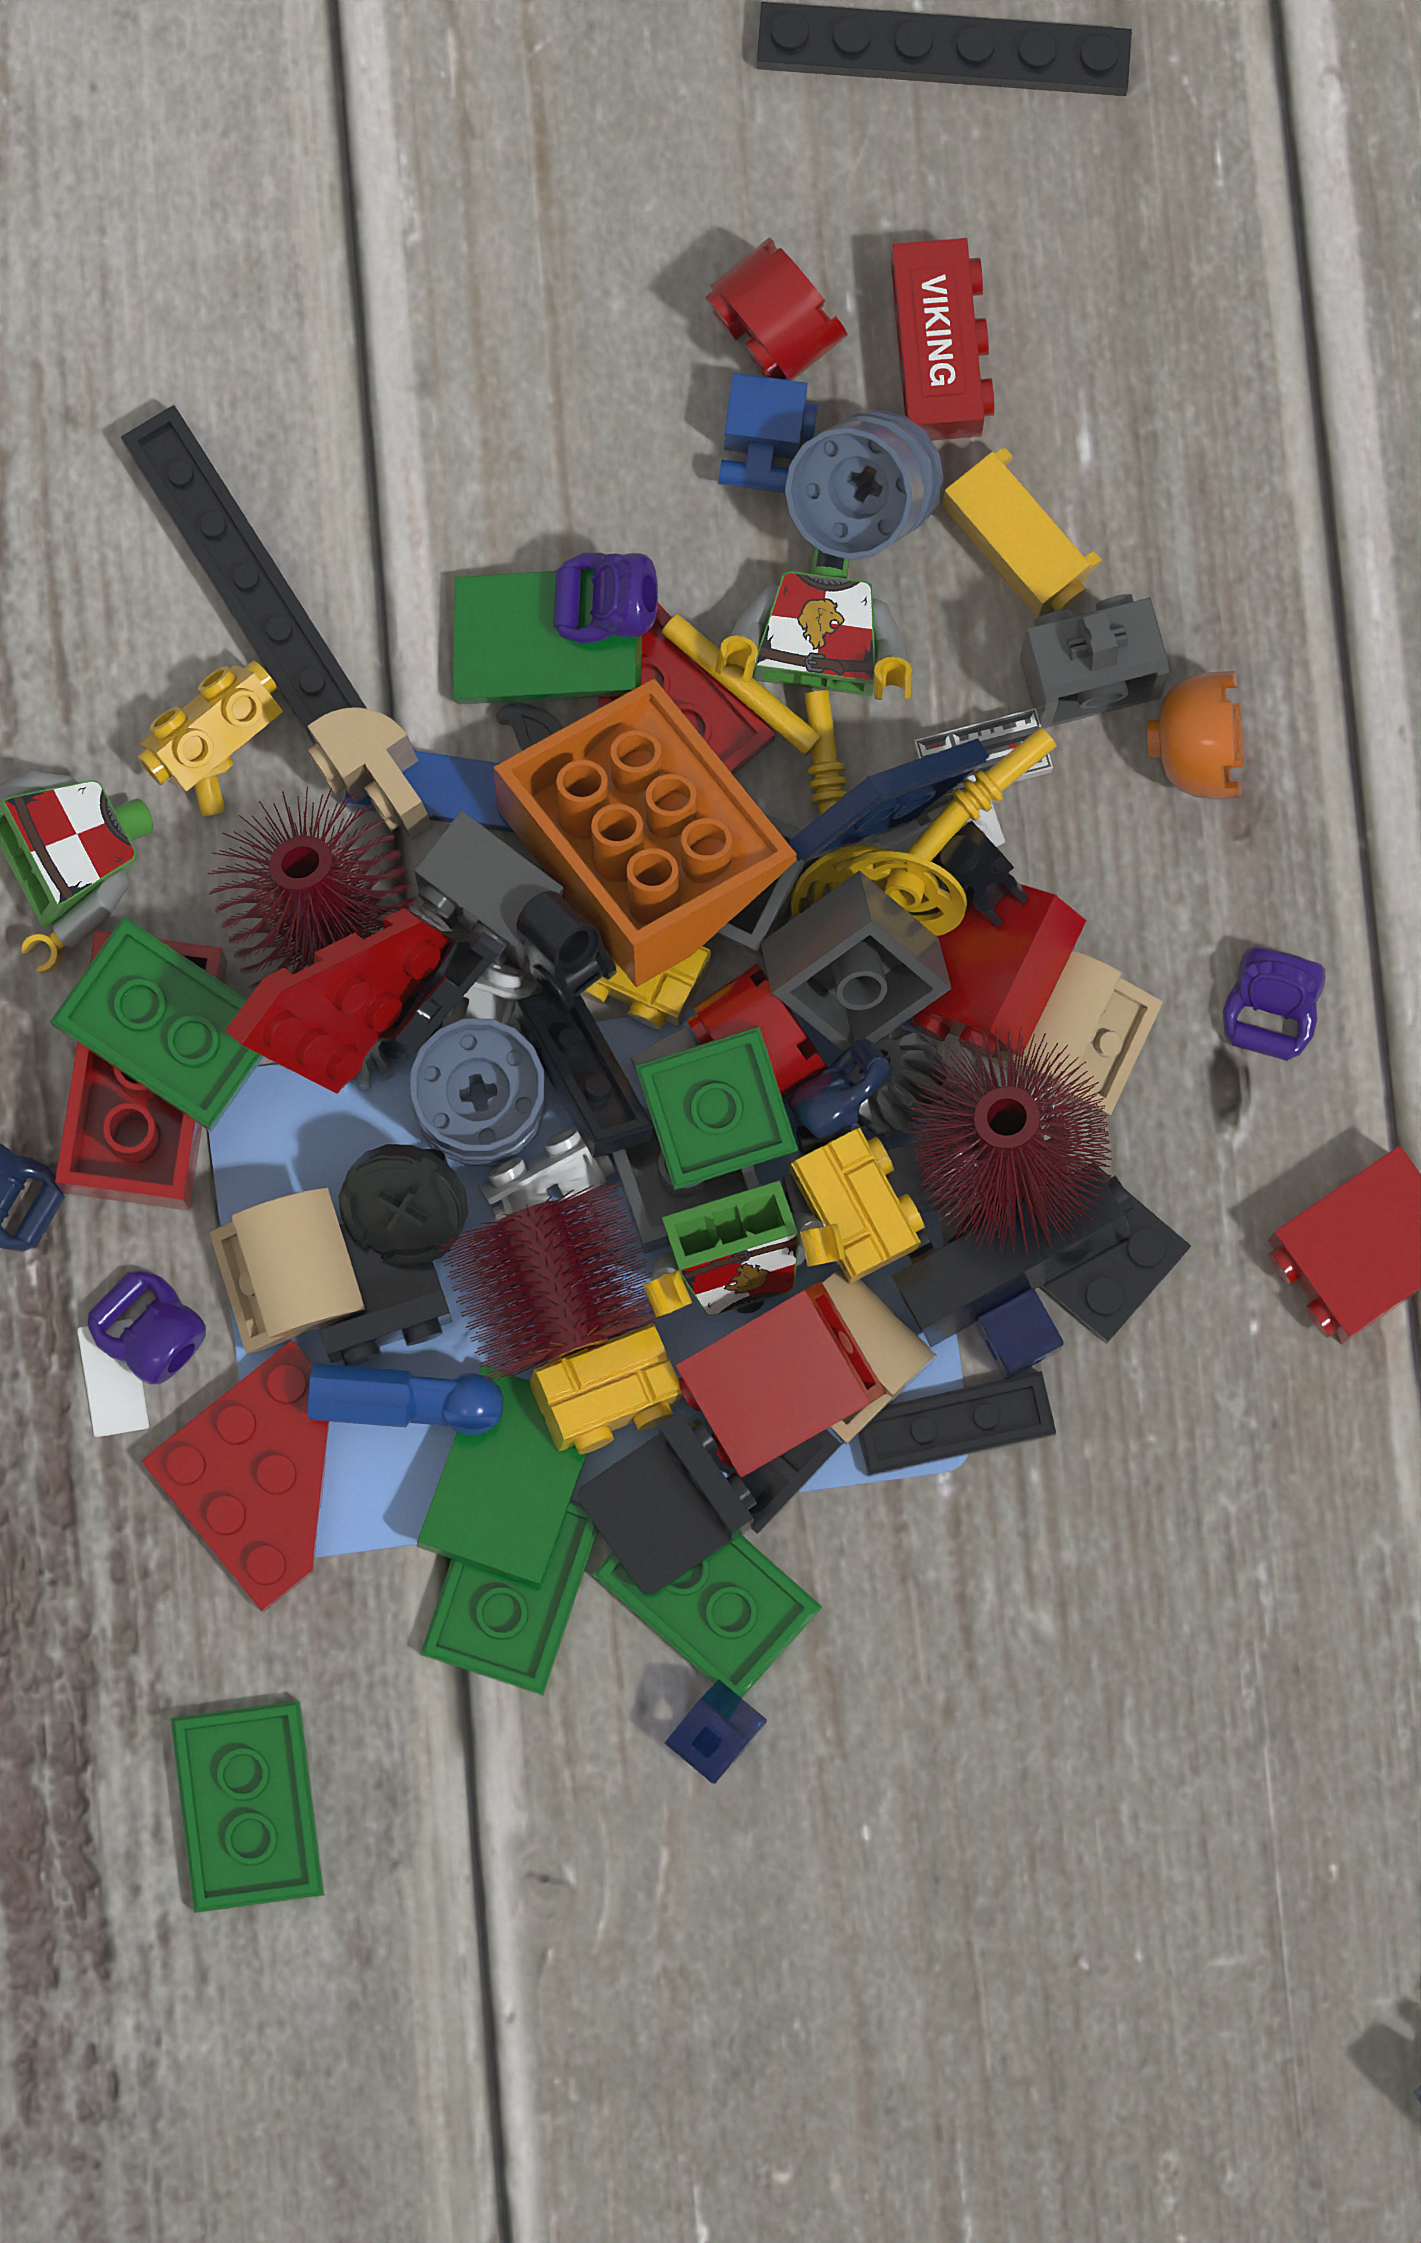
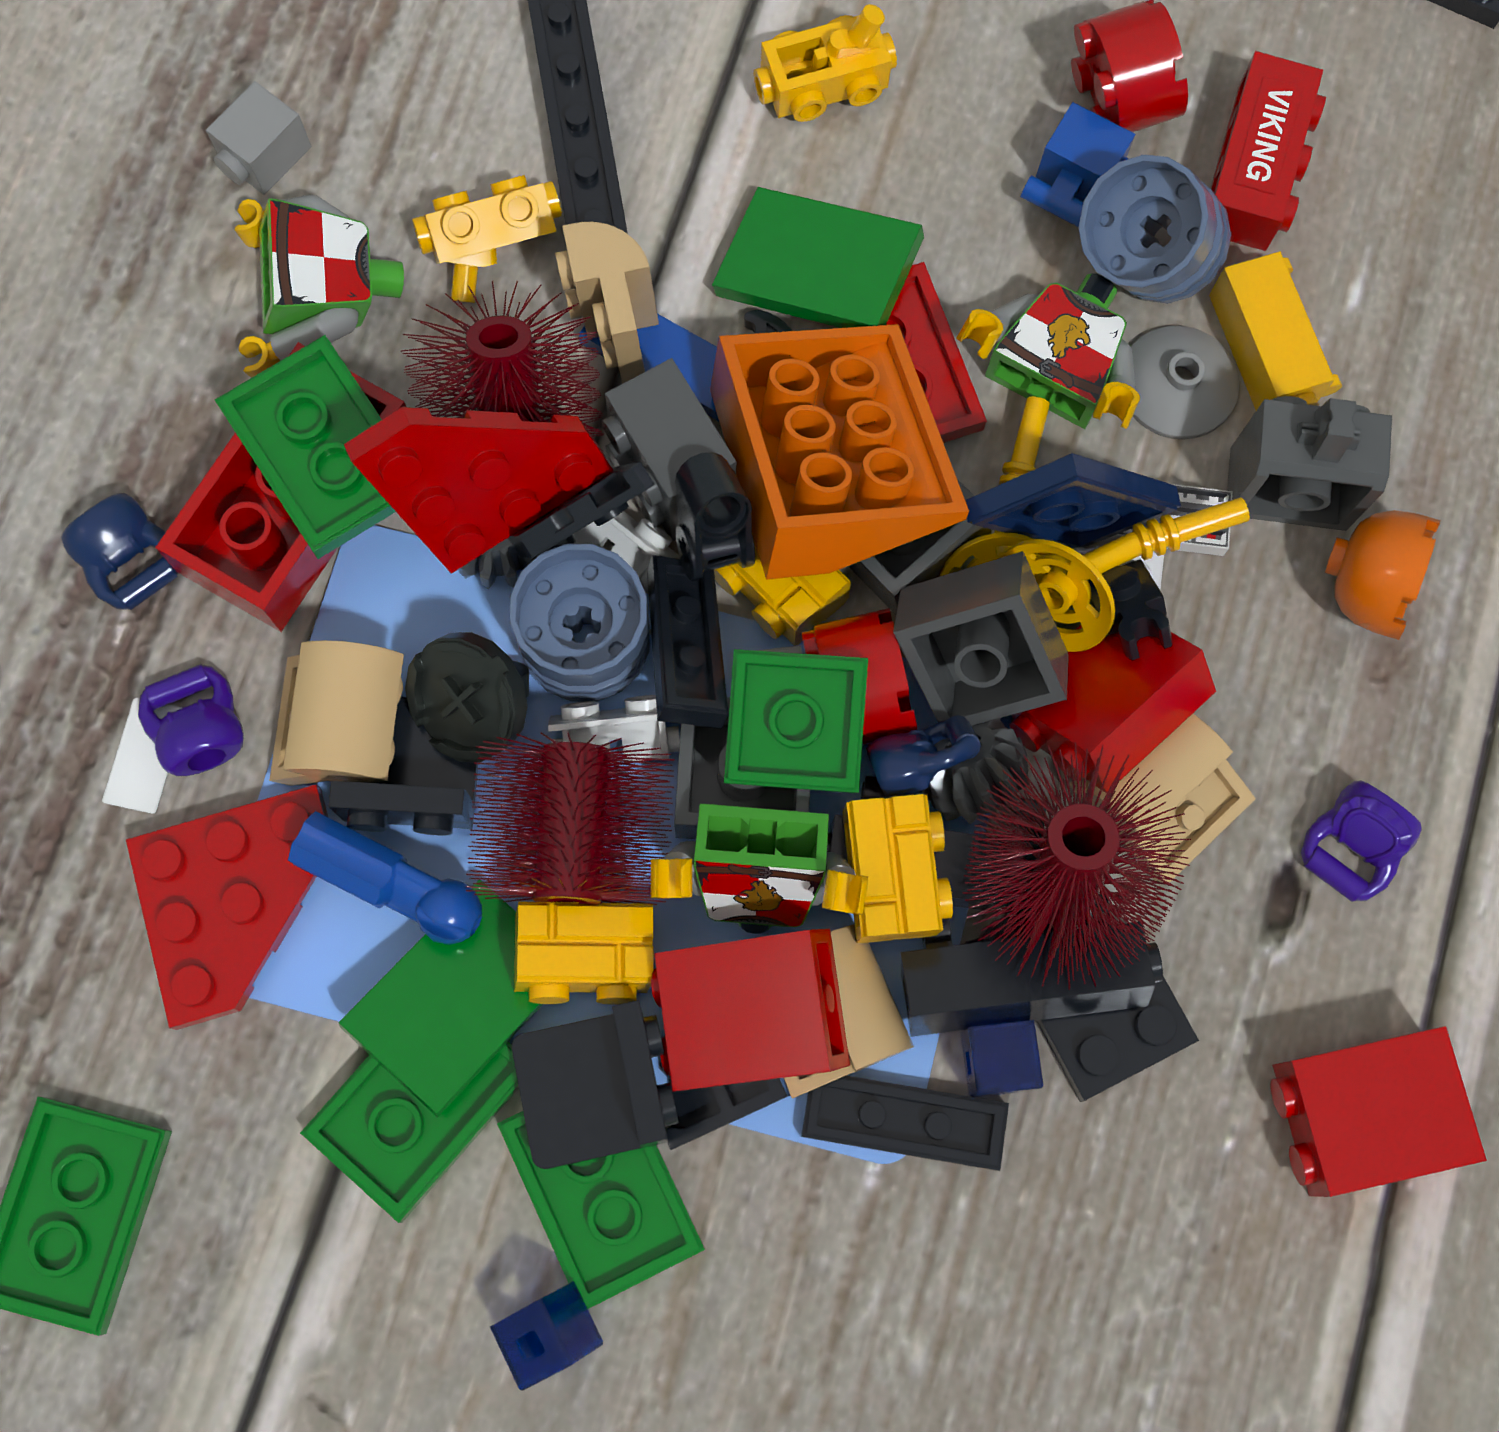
camera: 20 degrees right, 5 degrees down
dark purple piece [553,553,658,644] -> none
yellow bar [661,613,822,756] -> none
none -> yellow brick [753,4,897,122]
none -> light grey dish [1131,326,1240,439]

